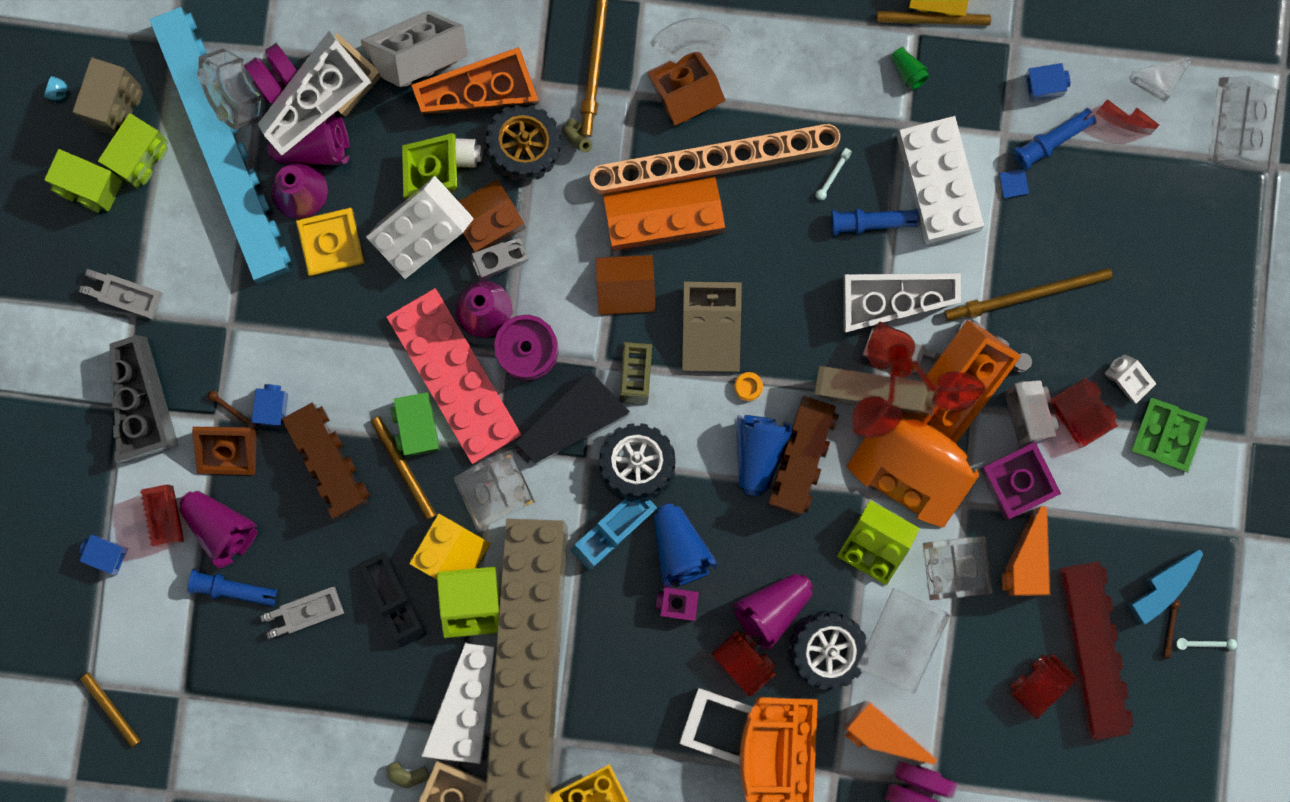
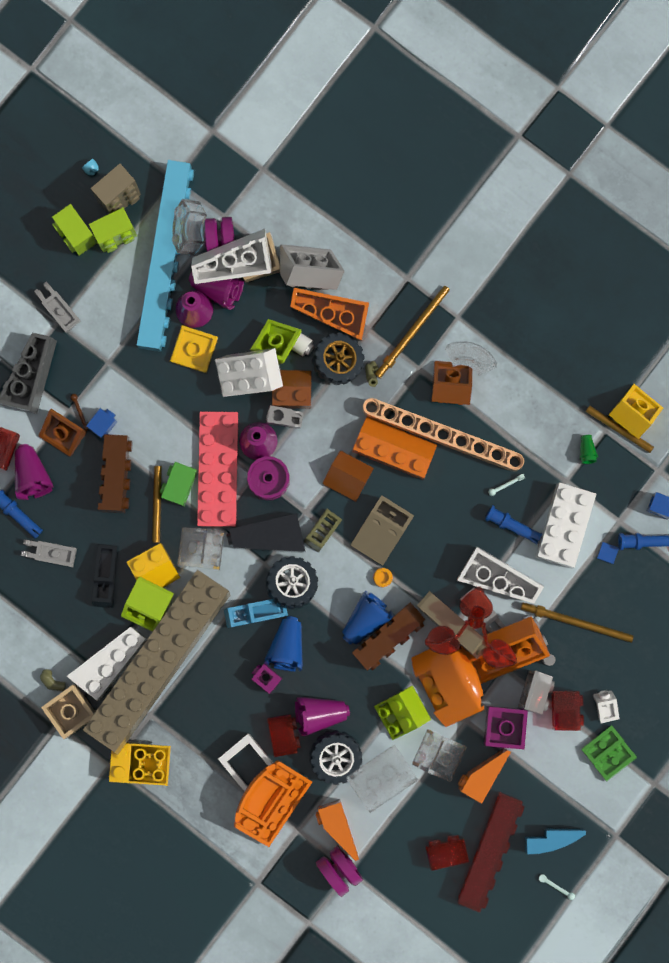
camera: 25 degrees right, 0 degrees up
reddish brown hinge [1163,599,1181,659] -> none

